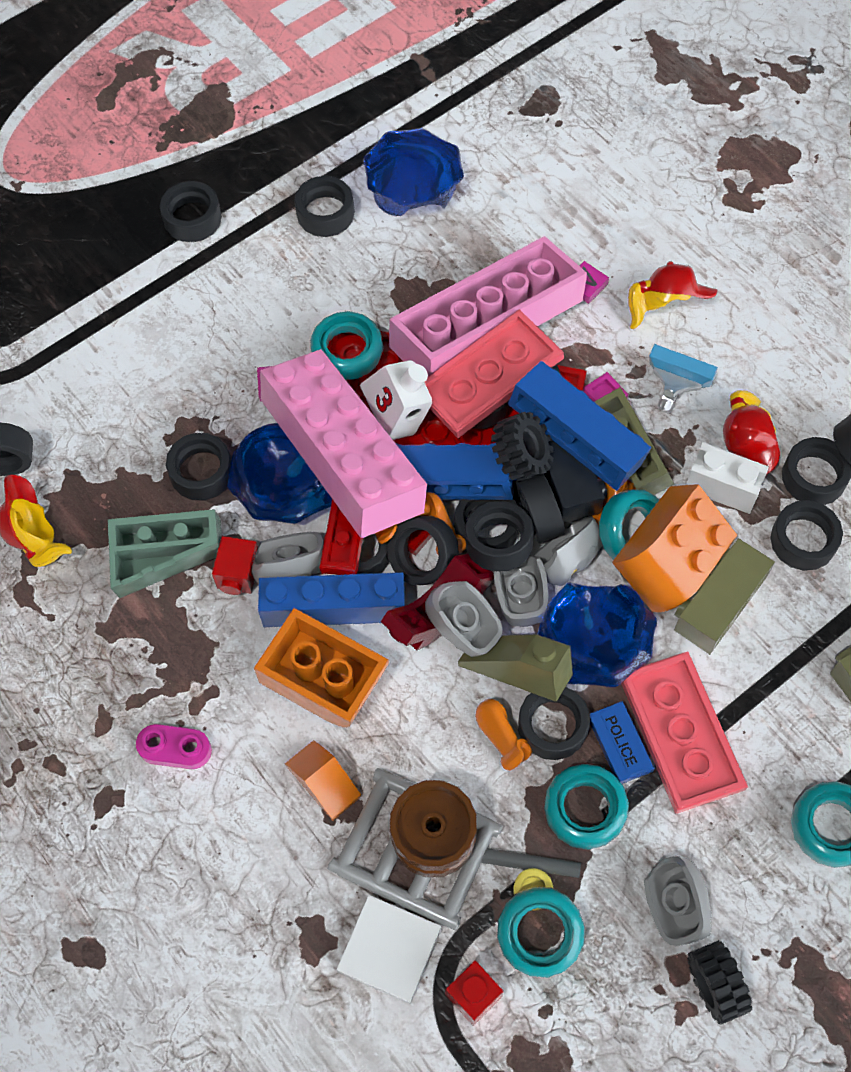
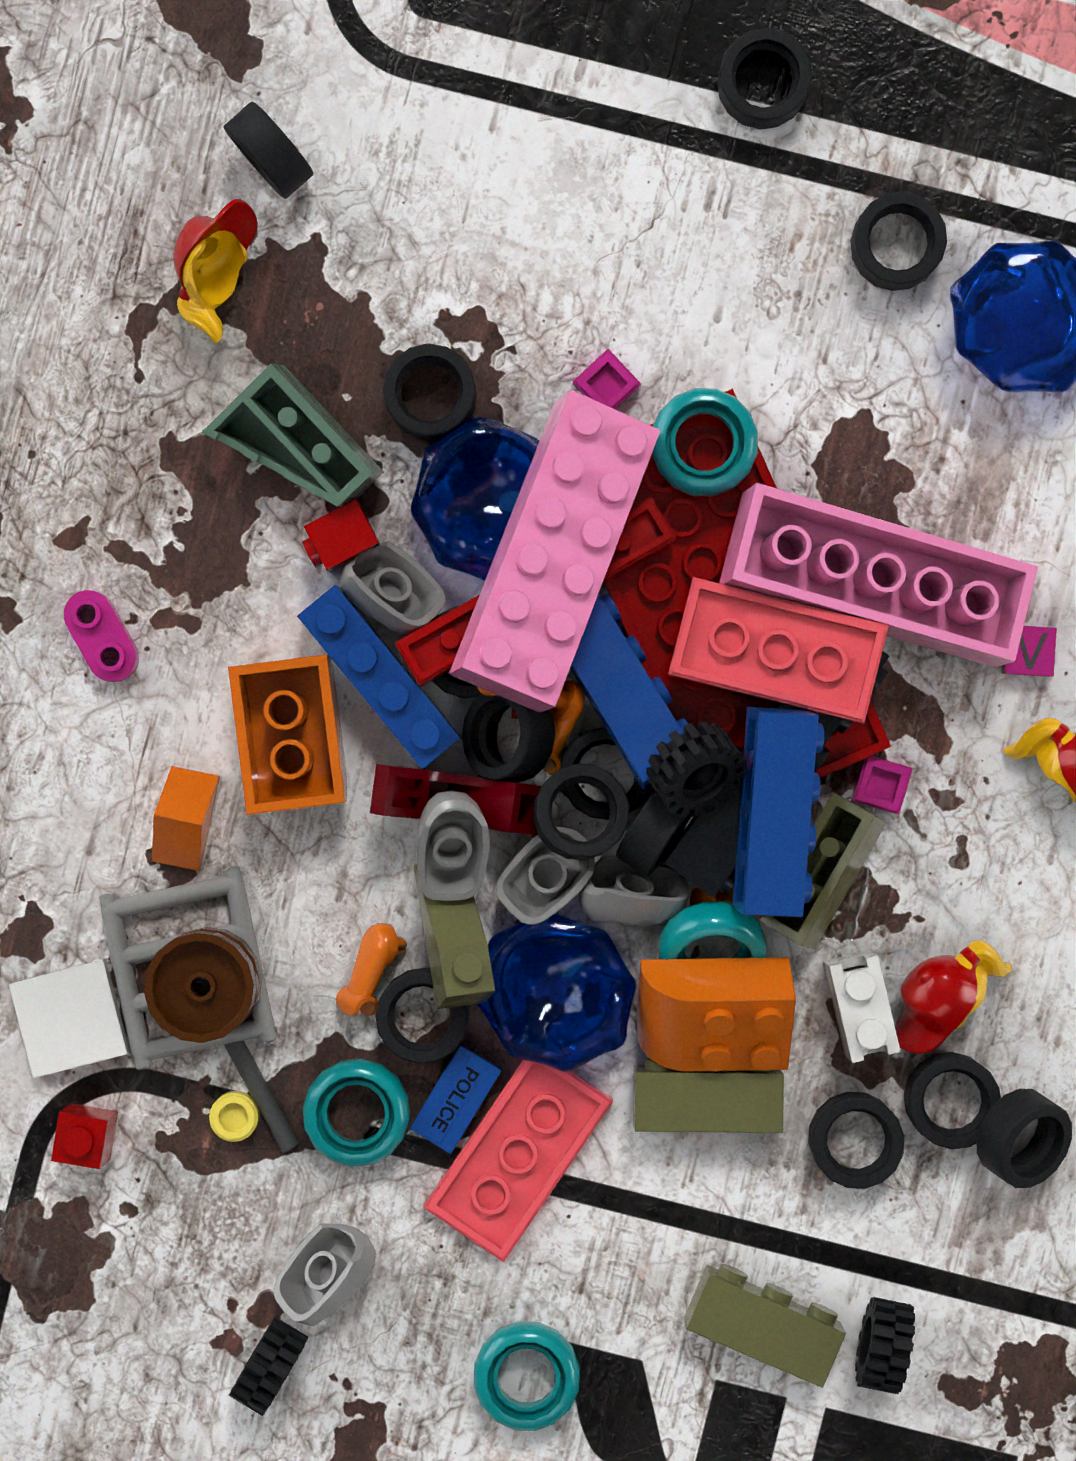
camera: 50 degrees right, 25 degrees up
white torso [360,360,432,440] -> none
teal wheel [497,886,585,978] -> none
dark azure piece [649,344,718,413] -> none

